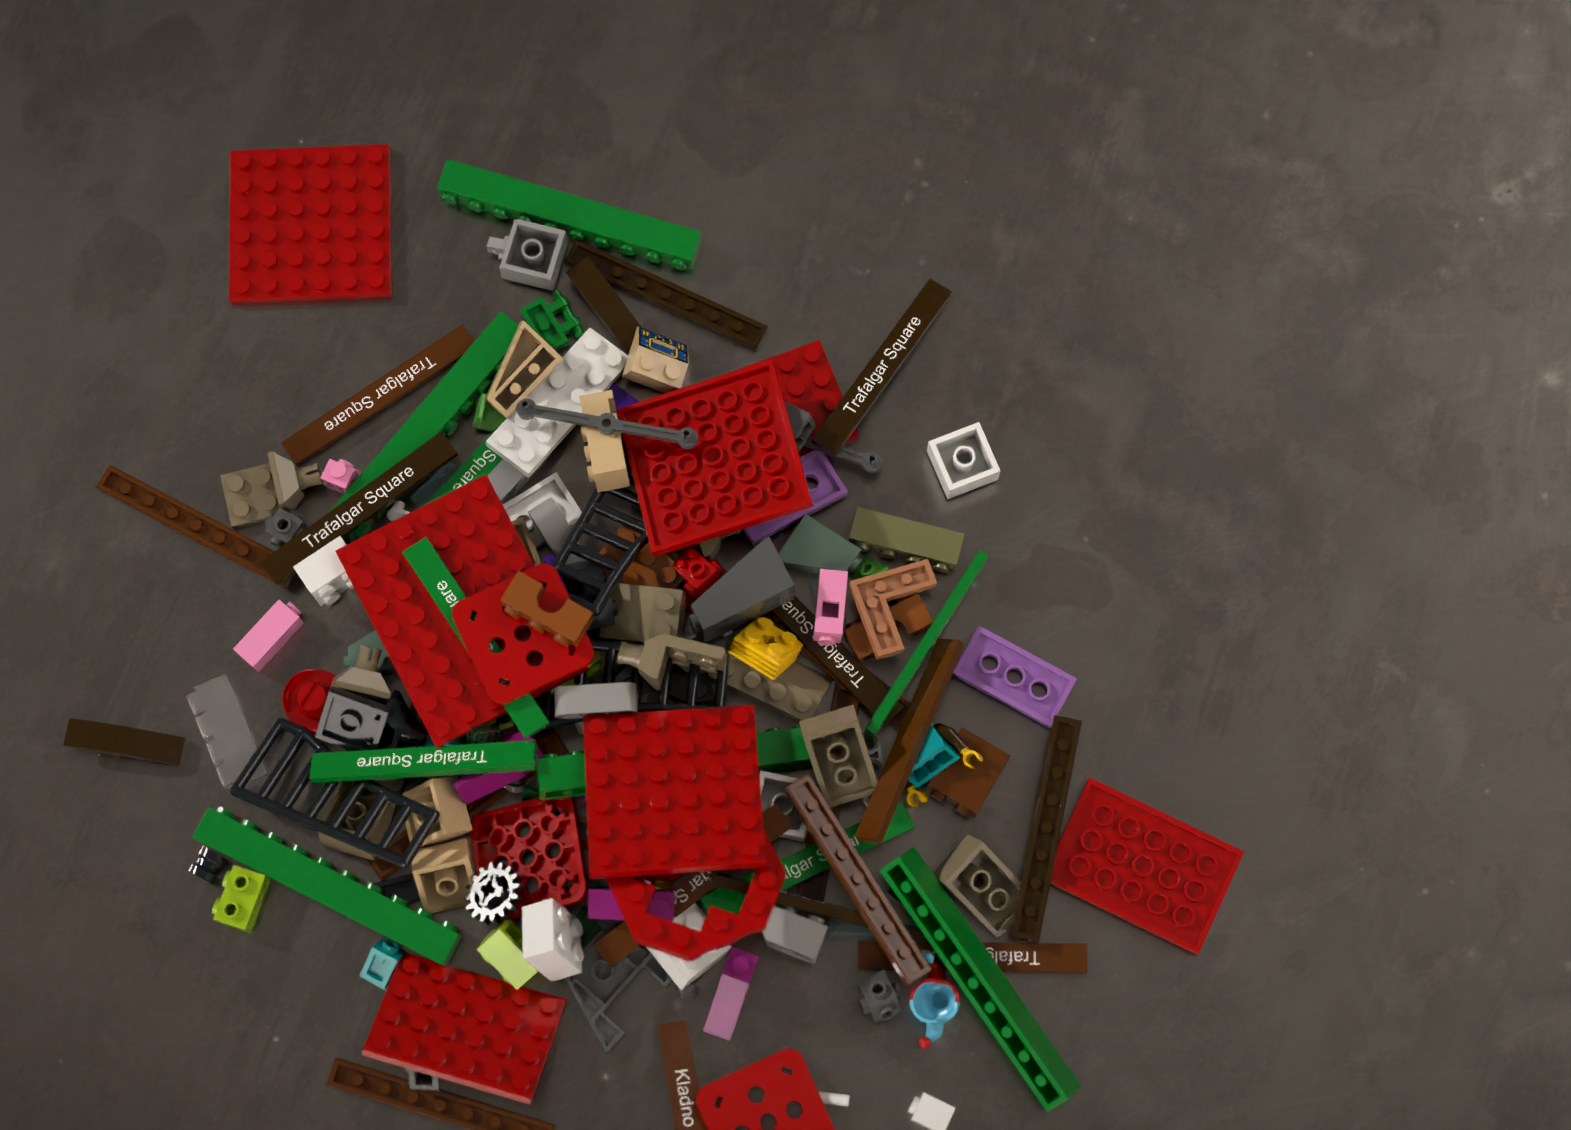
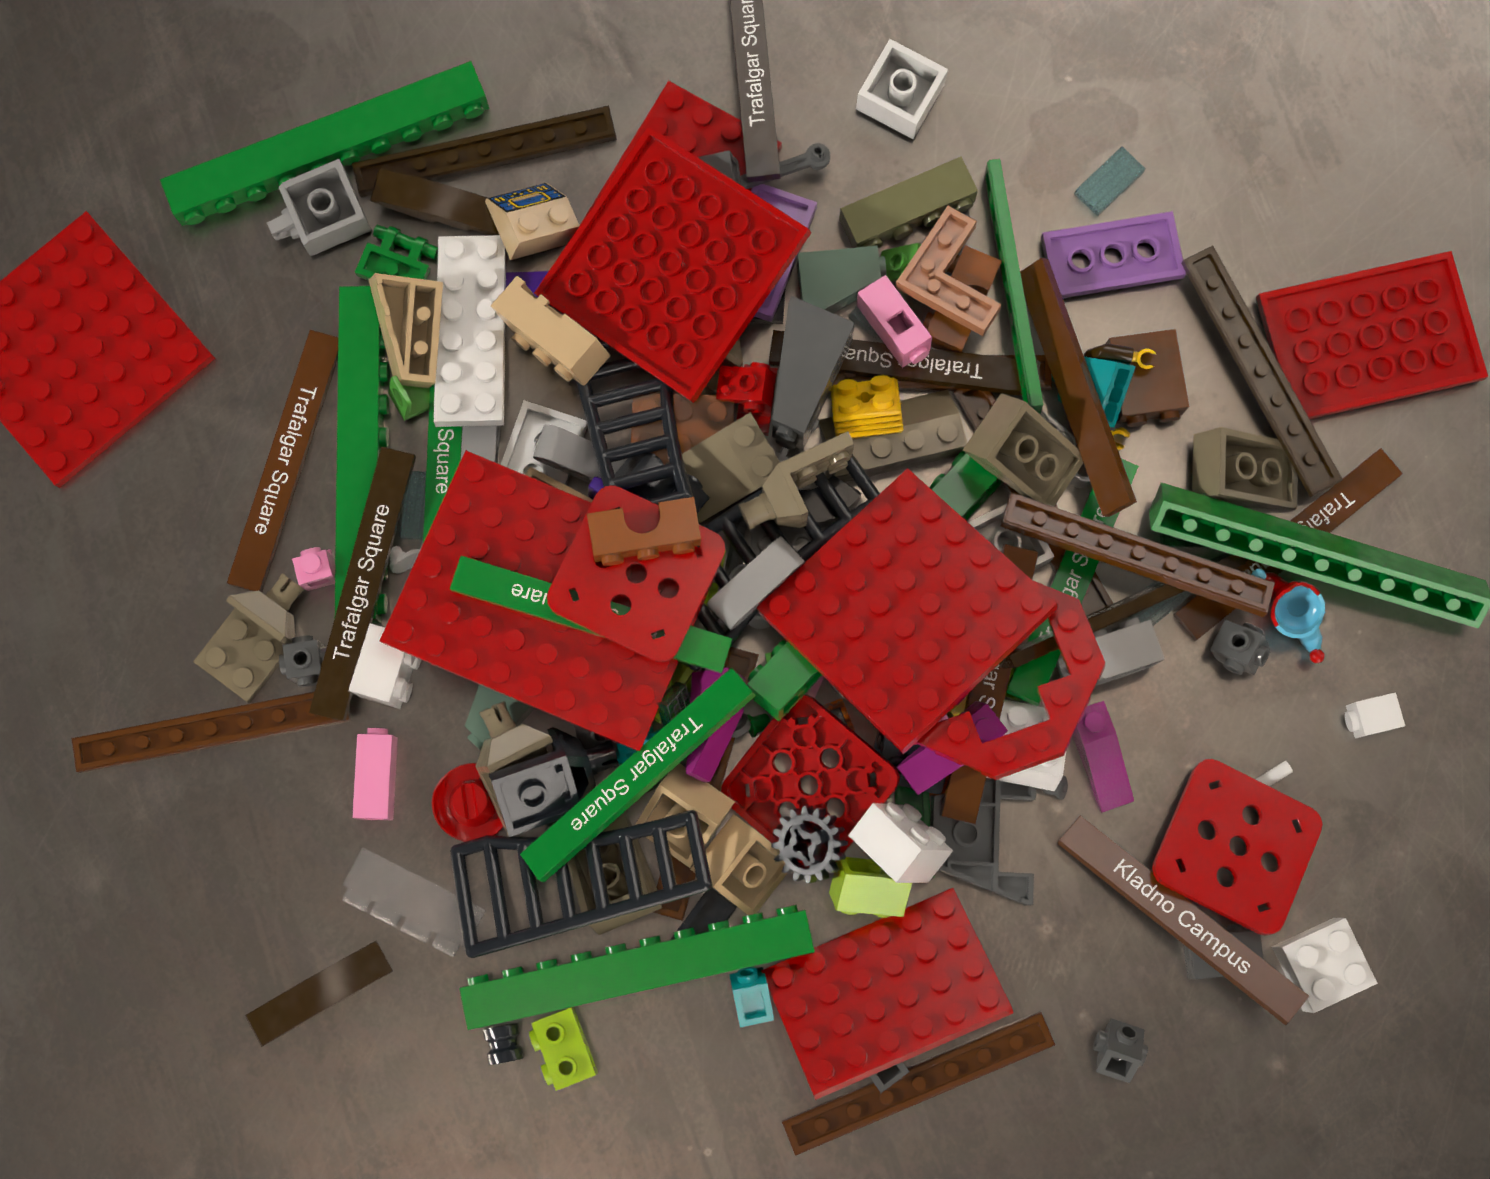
camera: 40 degrees left, 5 degrees up
dark grey piece [516,399,698,449] -> none
none -> clear light blue tile [1074,146,1146,216]

